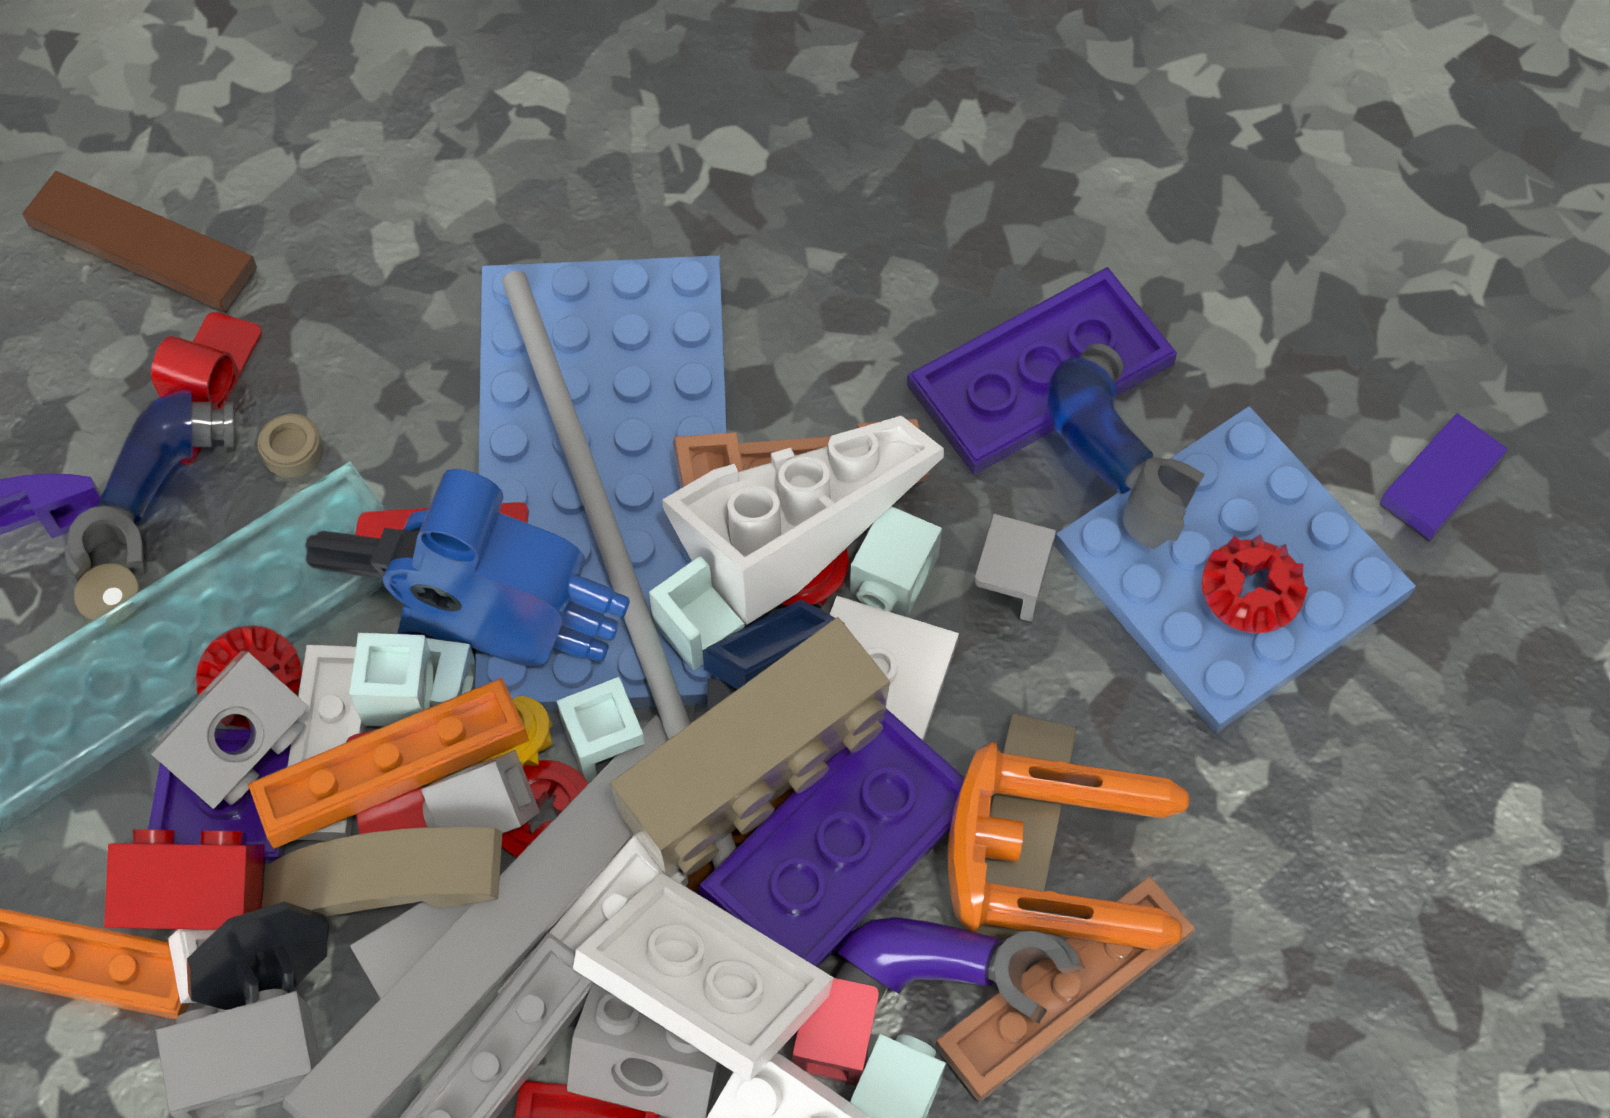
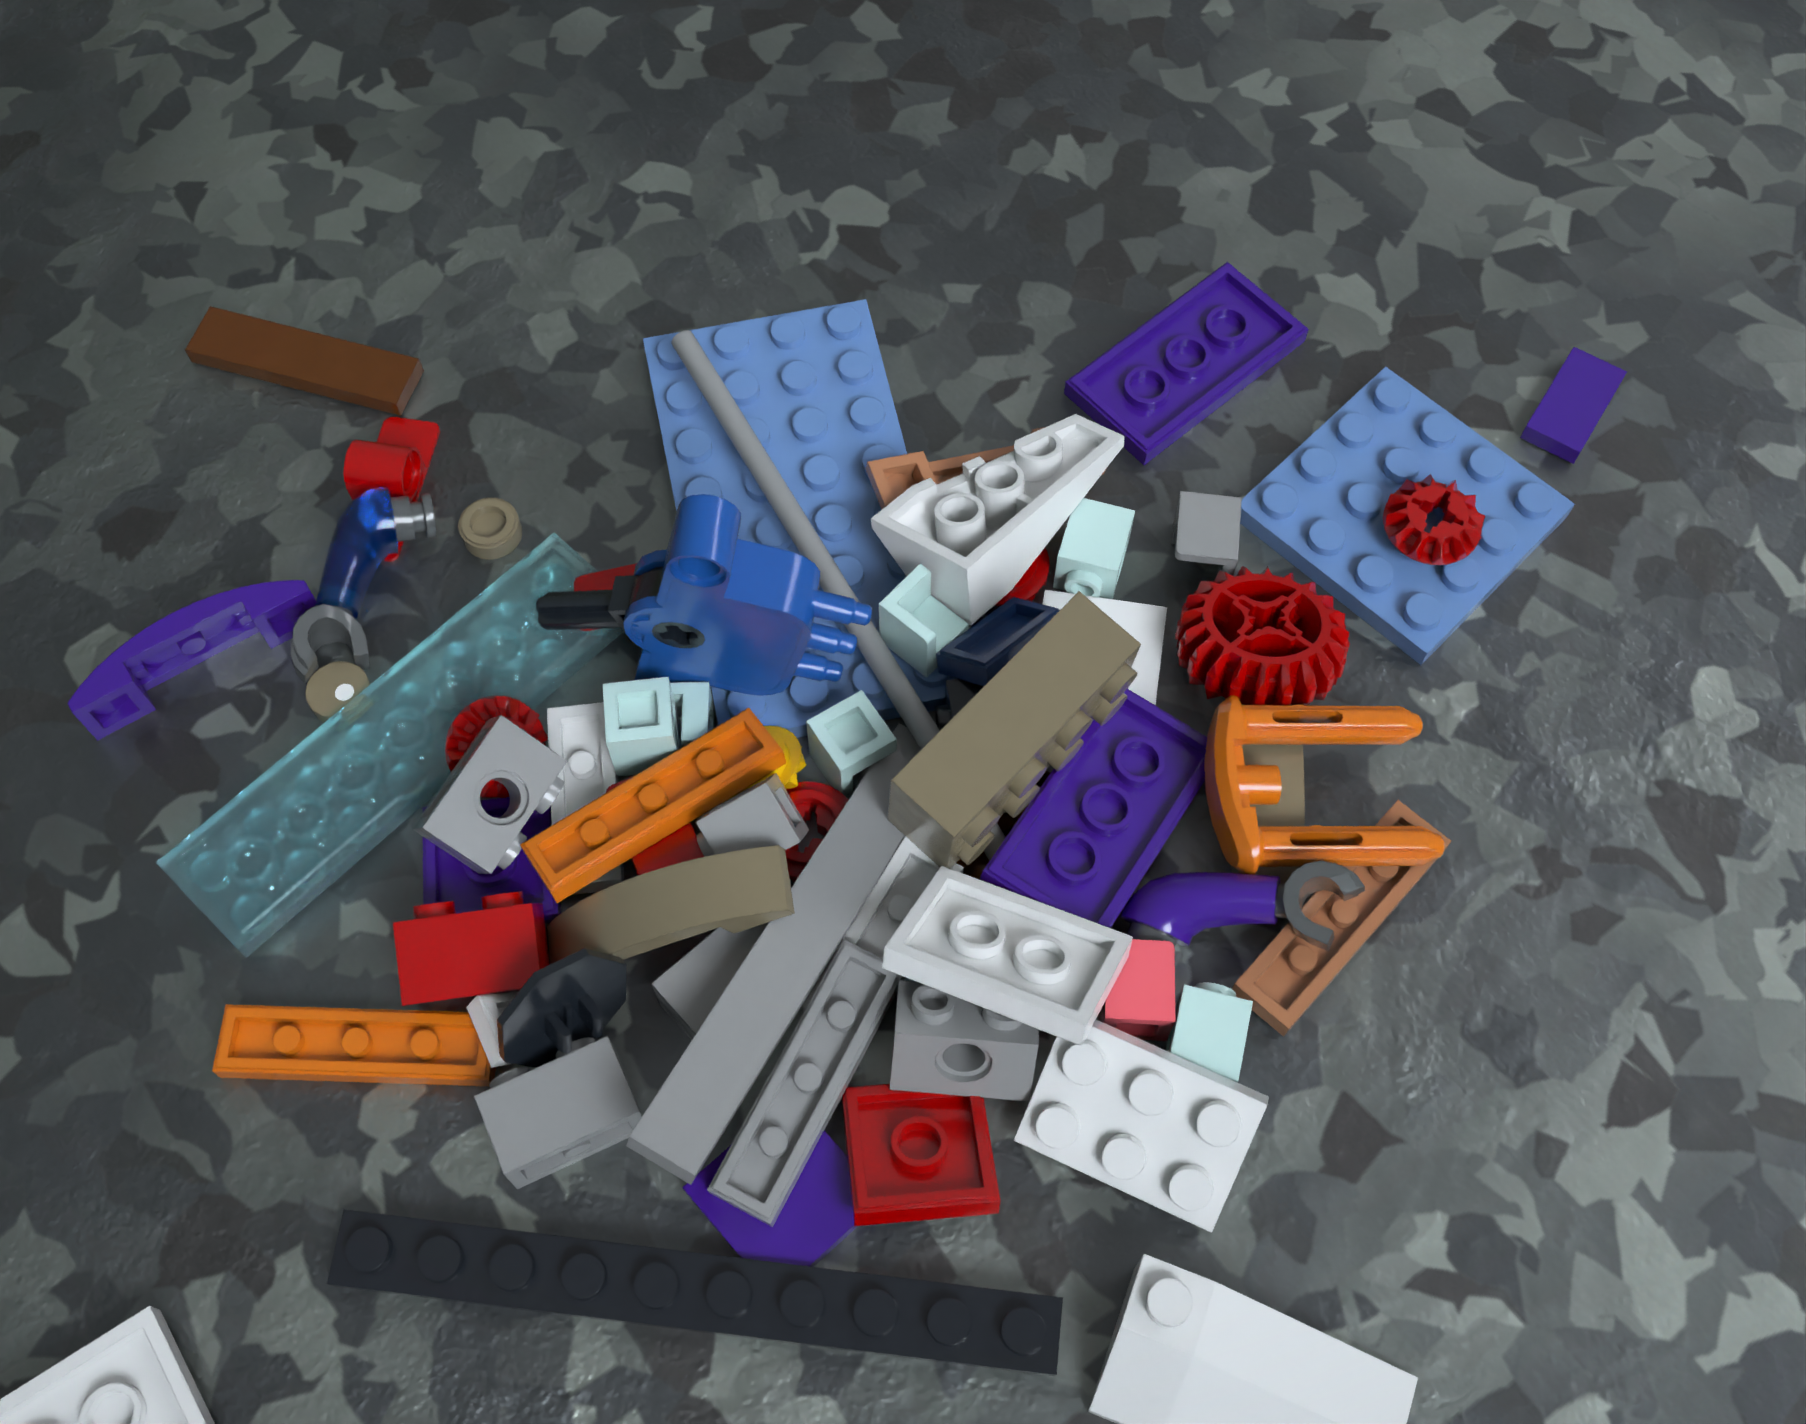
camera: 10 degrees left, 0 degrees up
piece [1047,343,1205,549] -> none
none -> red gear [1175,566,1350,705]

